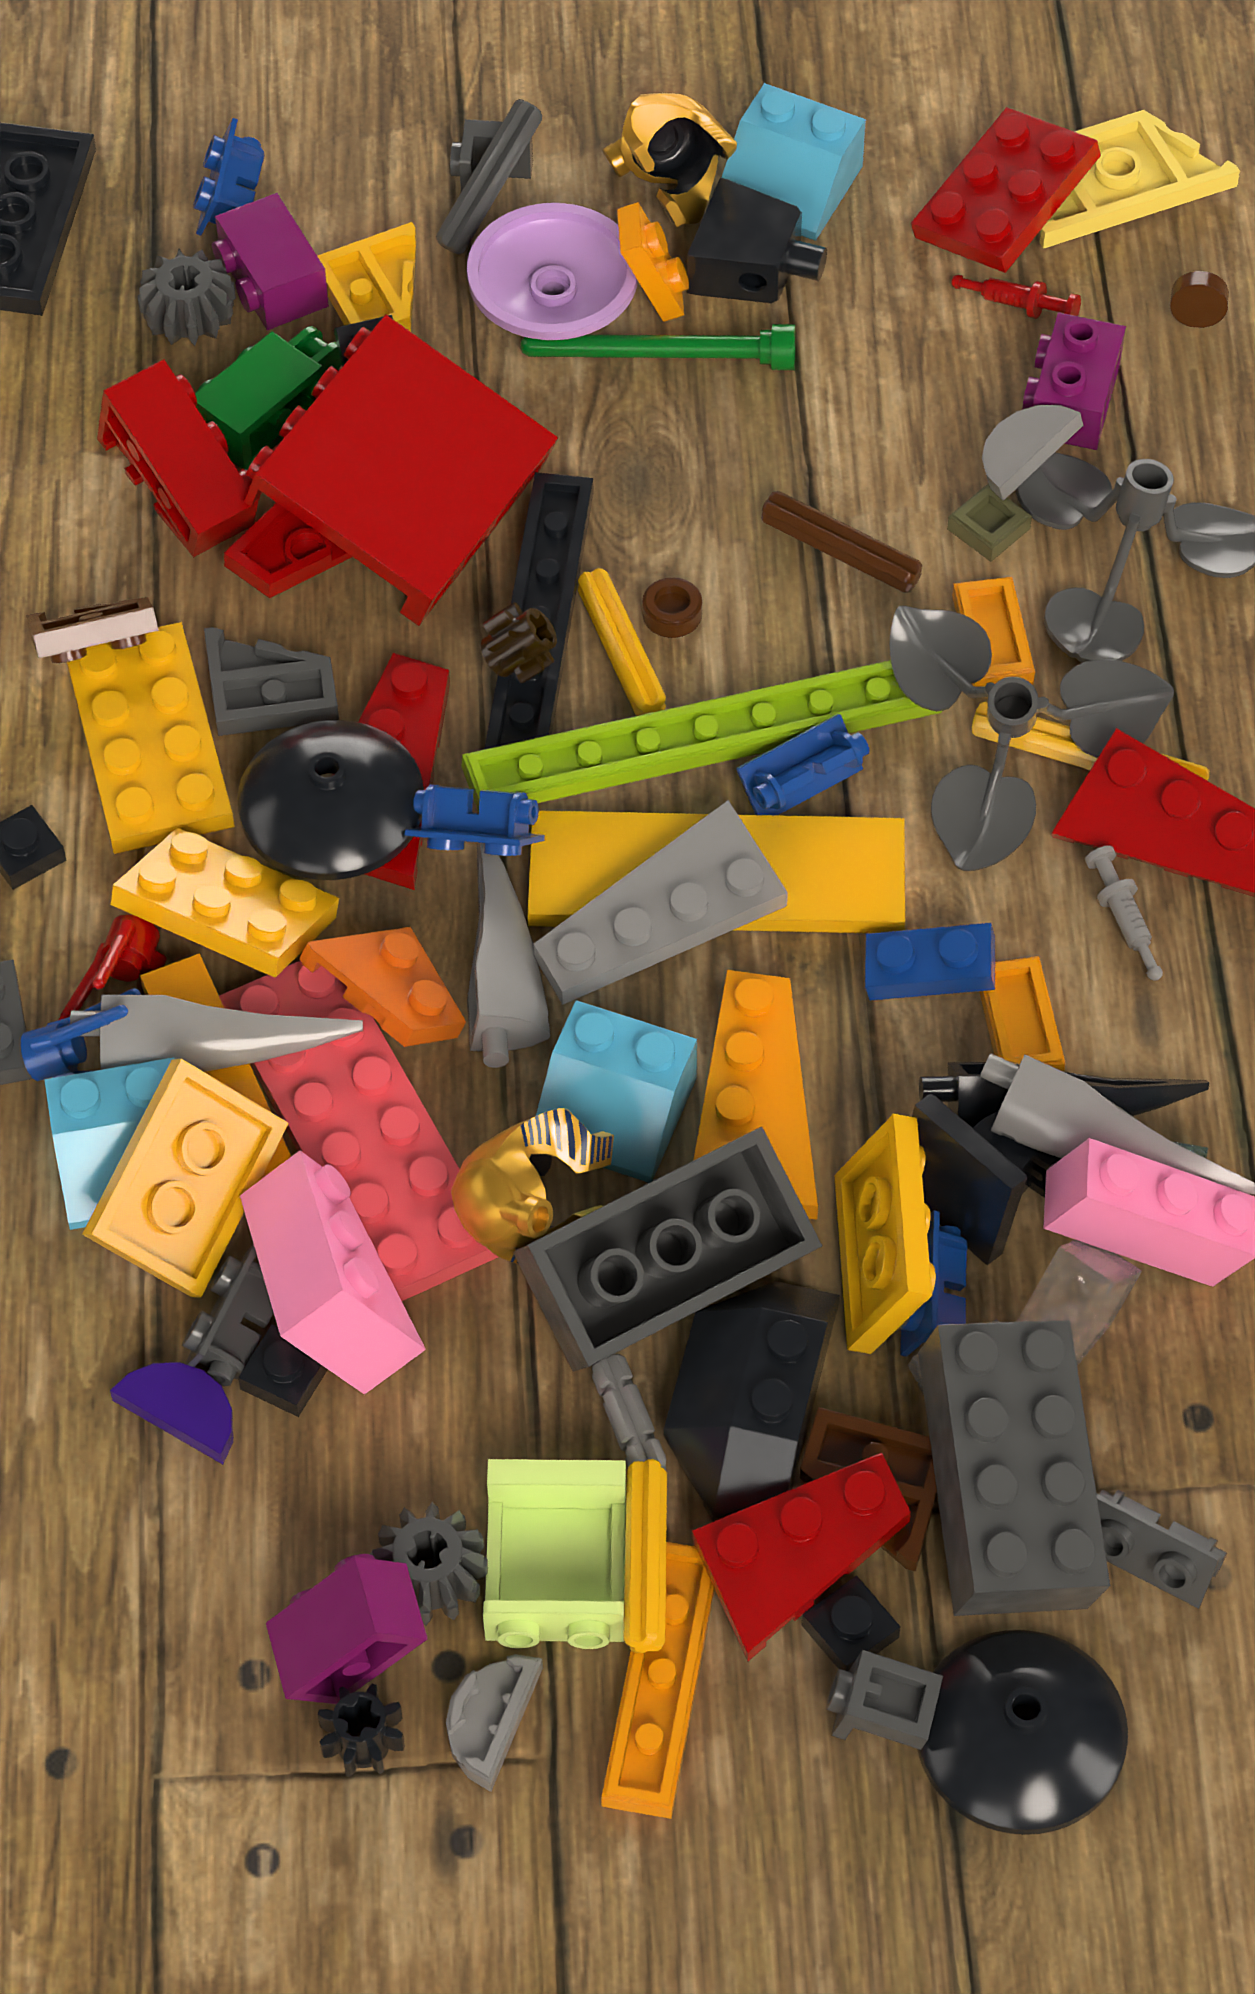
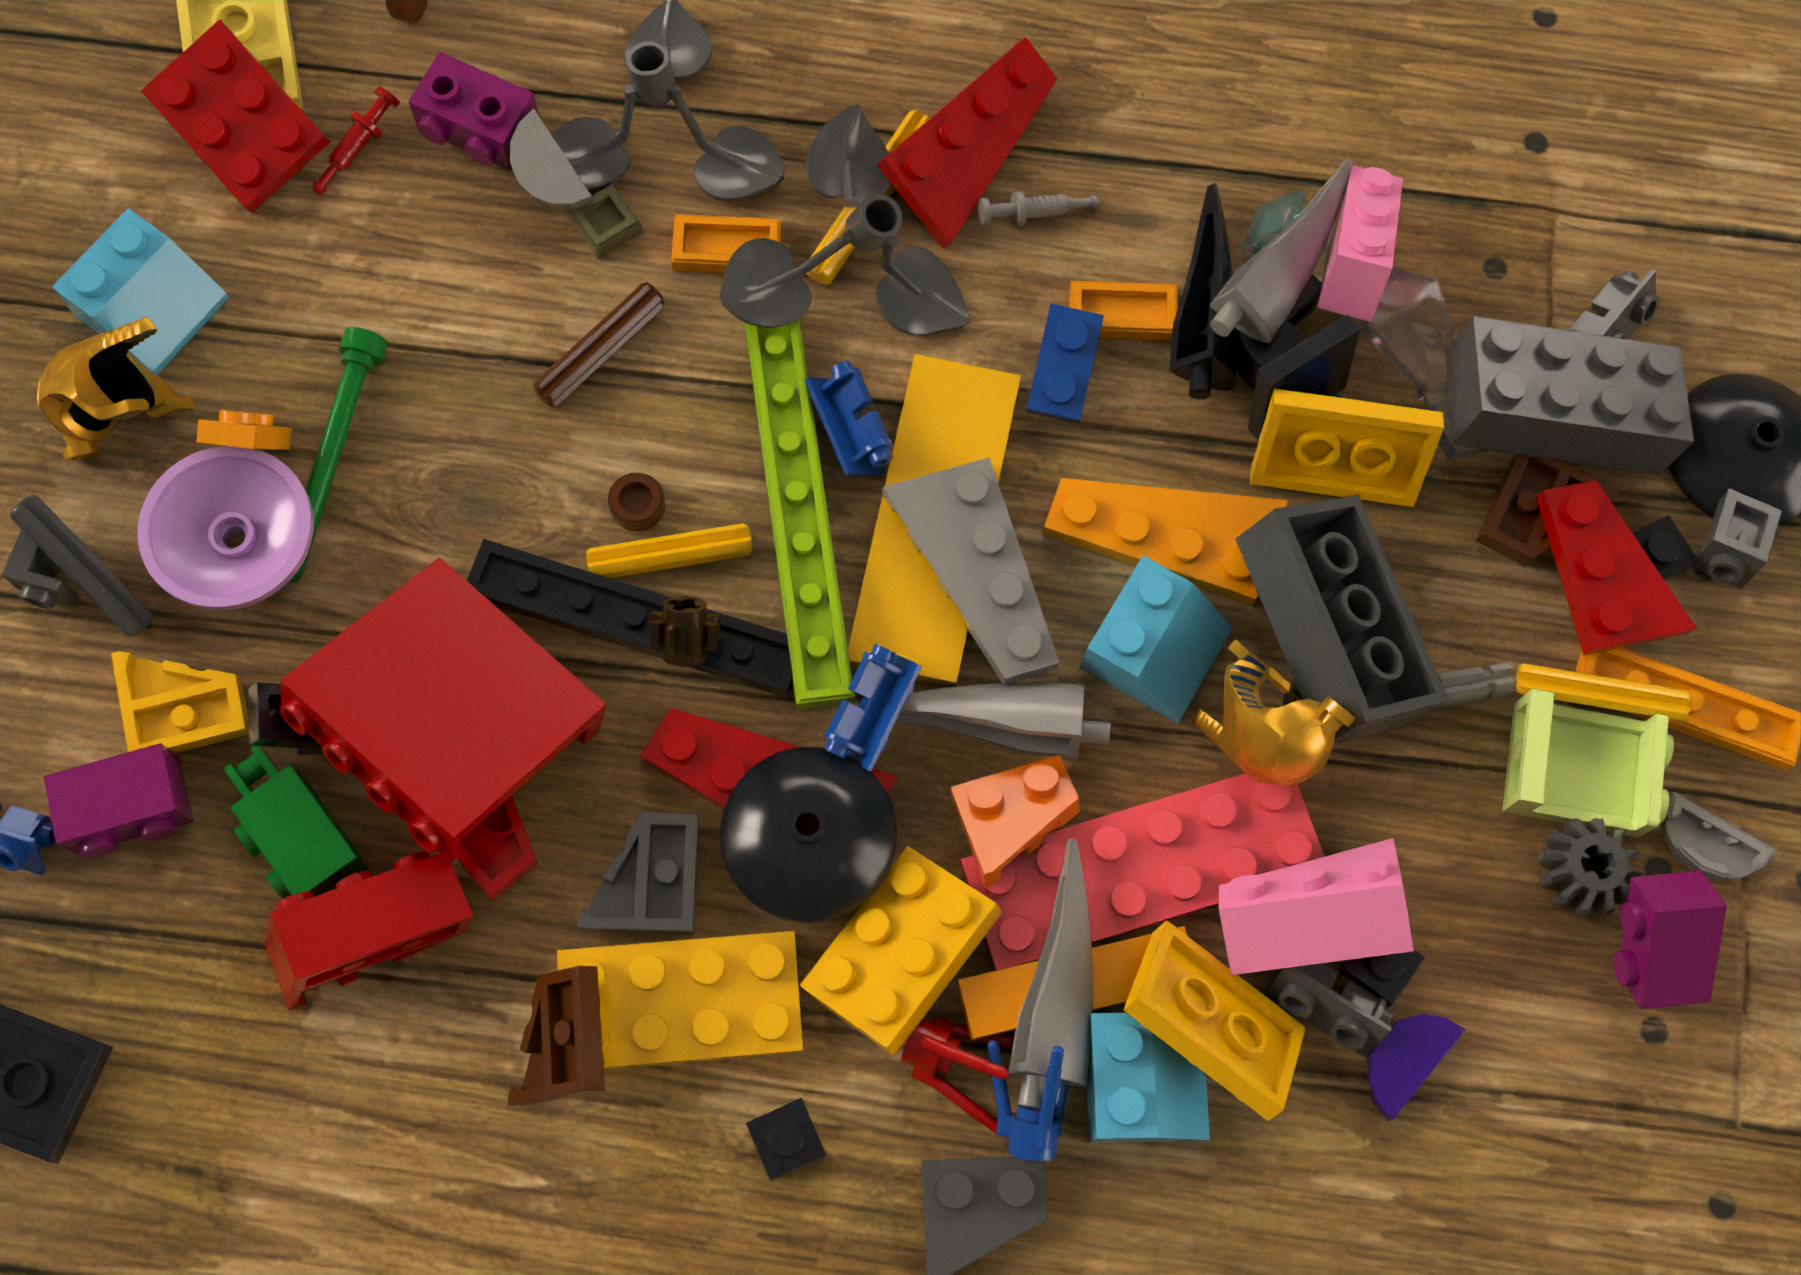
camera: 85 degrees left, 15 degrees up
dark grey gear [137,249,236,346] -> none
black gear [318,1683,405,1777] -> none
black wedge [663,1281,840,1522] -> none
black torso [687,178,827,303] -> none

